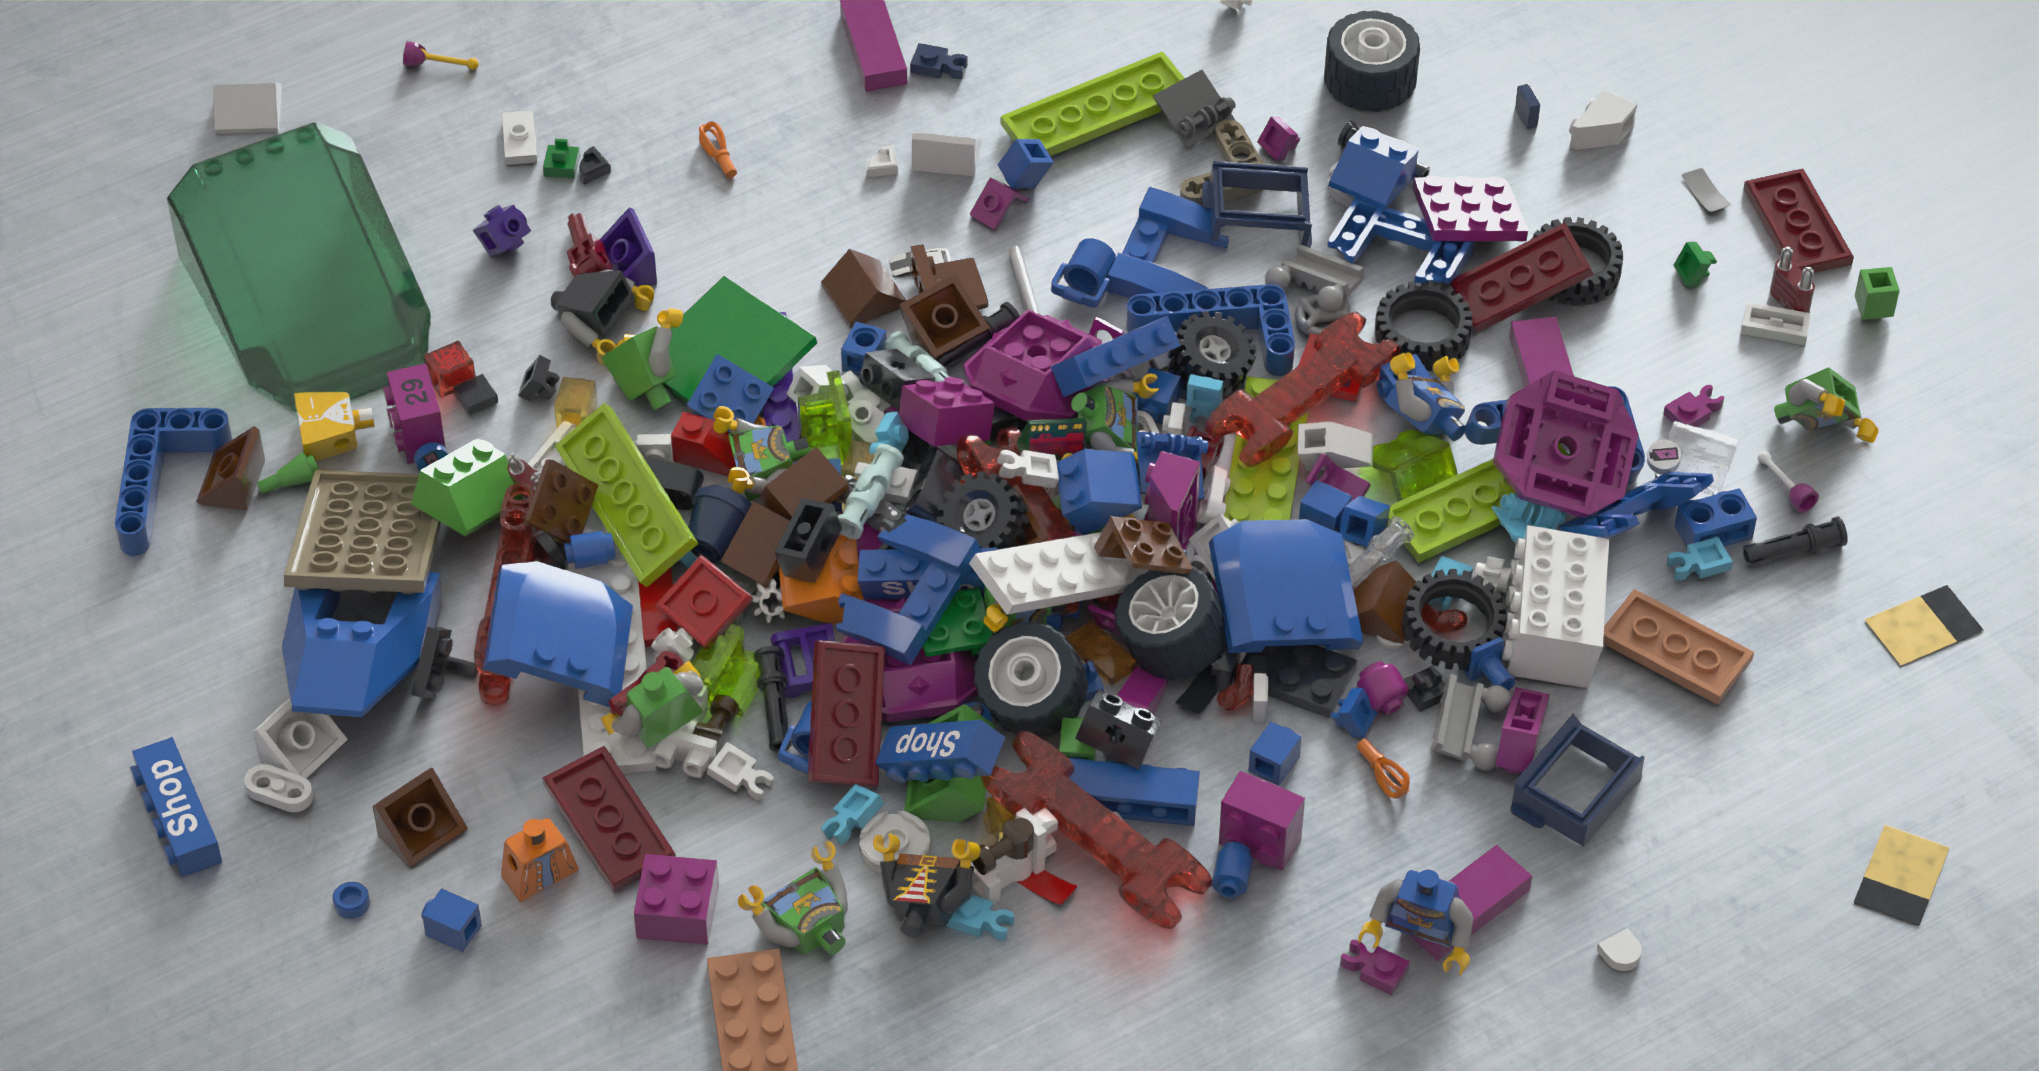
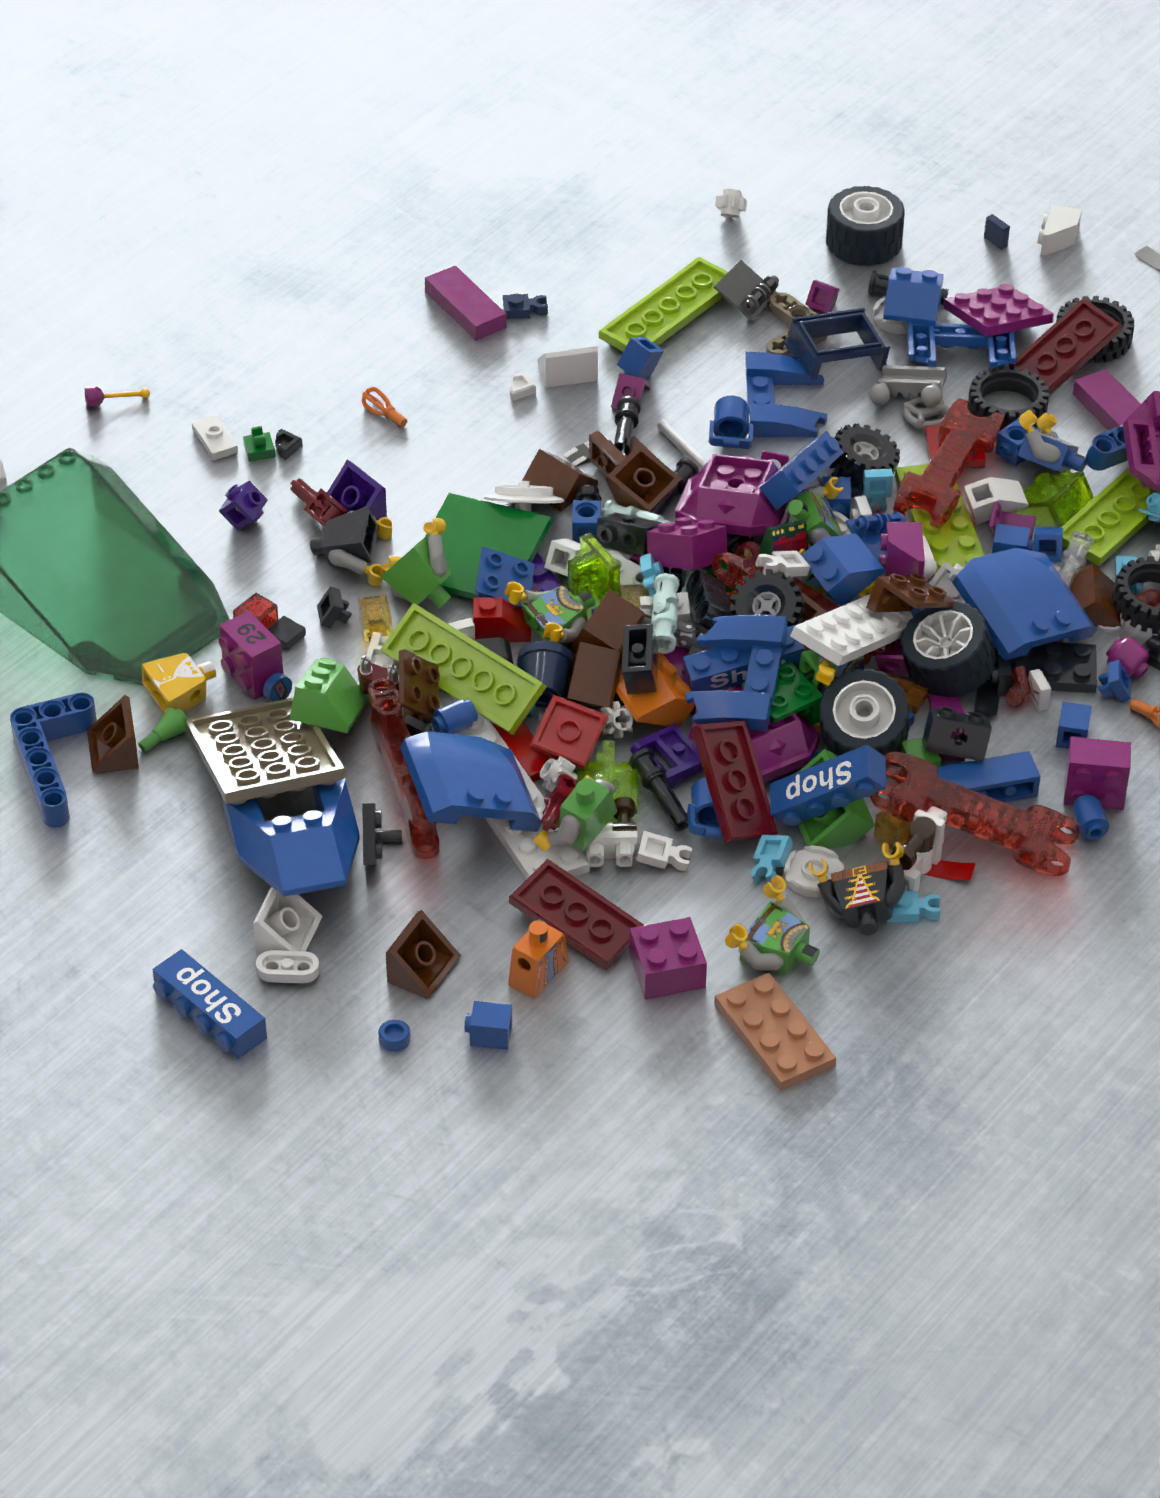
camera: 20 degrees left, 5 degrees down
blue beam [1126,284,1295,376] -> none
none -> white piece [483,481,564,512]
none -> black plate [574,485,602,501]
none -> black pin [614,396,641,456]

